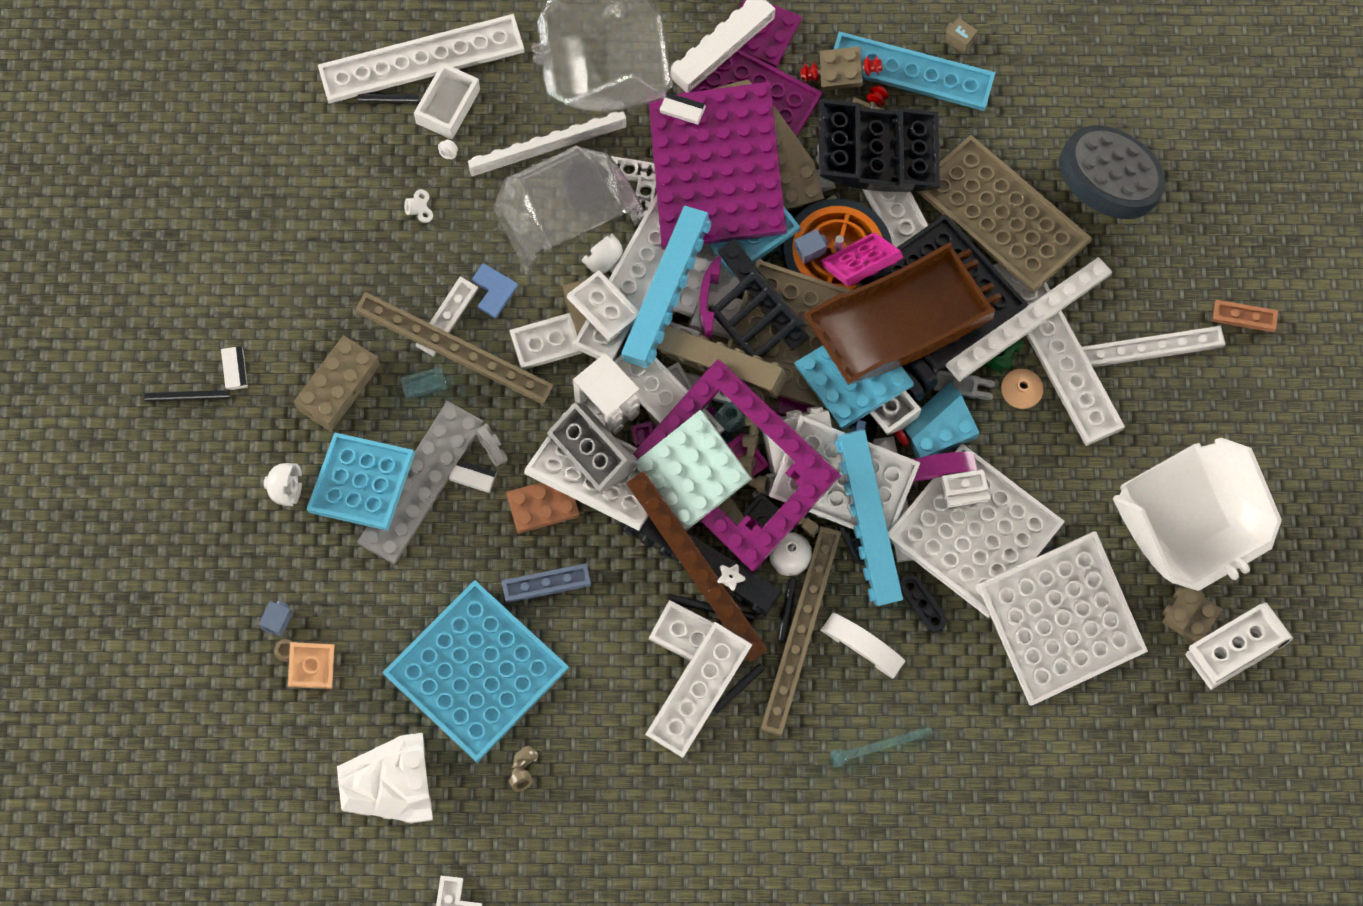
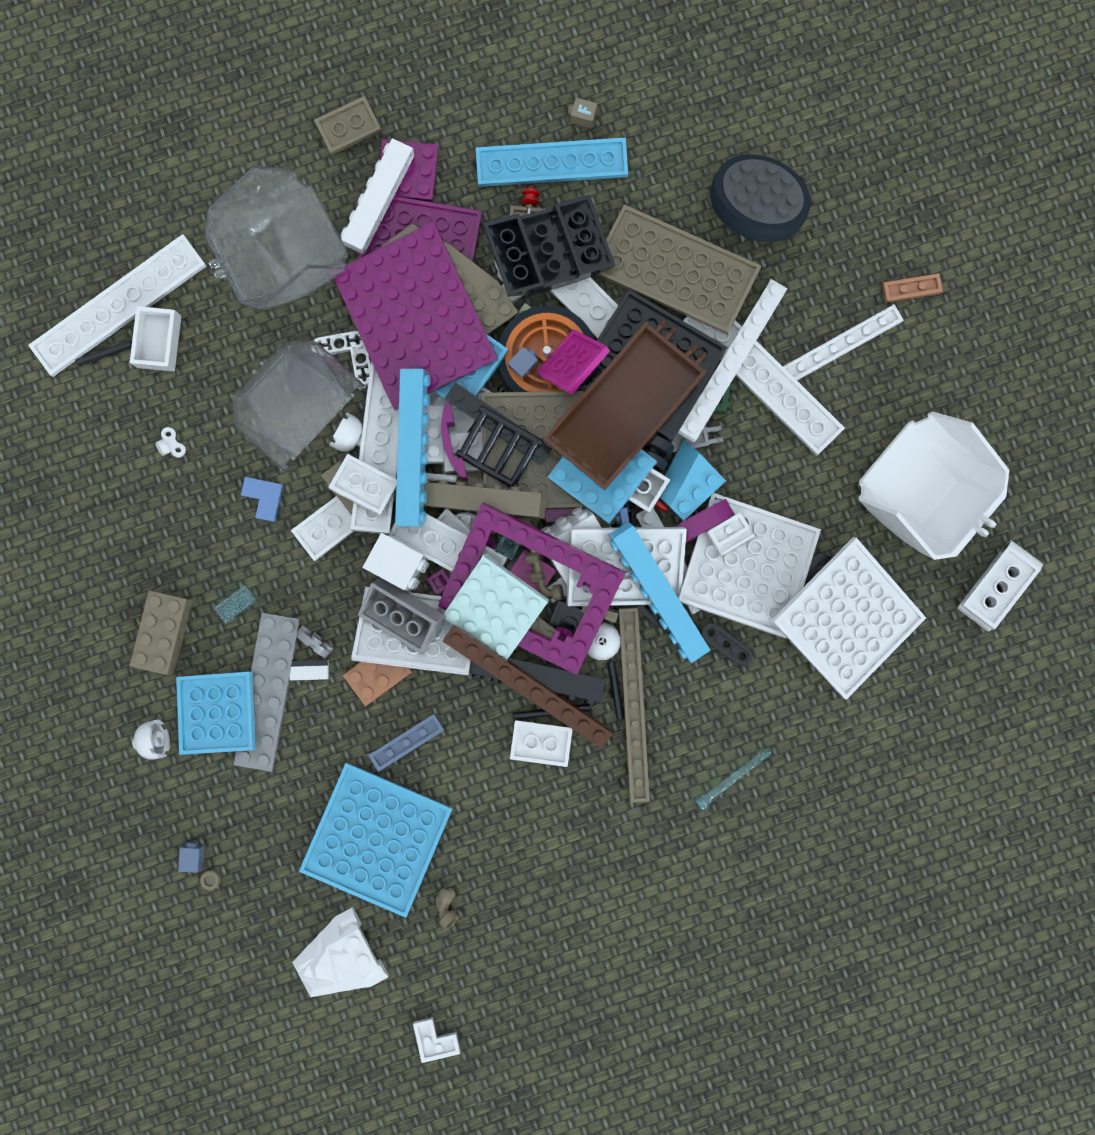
camera: 20 degrees left, 15 degrees up
black bar [144,390,231,401] -> none
white tile [221,346,248,390] -> none
light nougat plate [288,642,335,689] -> none
dark tan plate [355,292,554,405] -> none
white plate [416,277,478,357] -> none
white plate [438,140,458,159] -> none
white plate [468,111,626,176] -> none
white plate [645,622,752,758] -> none
white tile [660,92,706,125] -> none
black bar [713,663,765,714] -> none
white plate [718,564,745,591] -> none
dark tan plate [800,46,883,91] -> none
white slope [821,613,905,679] -> none
light nougat dish [1001,369,1043,409] -> none
dark tan plate [1161,586,1222,643] -> none

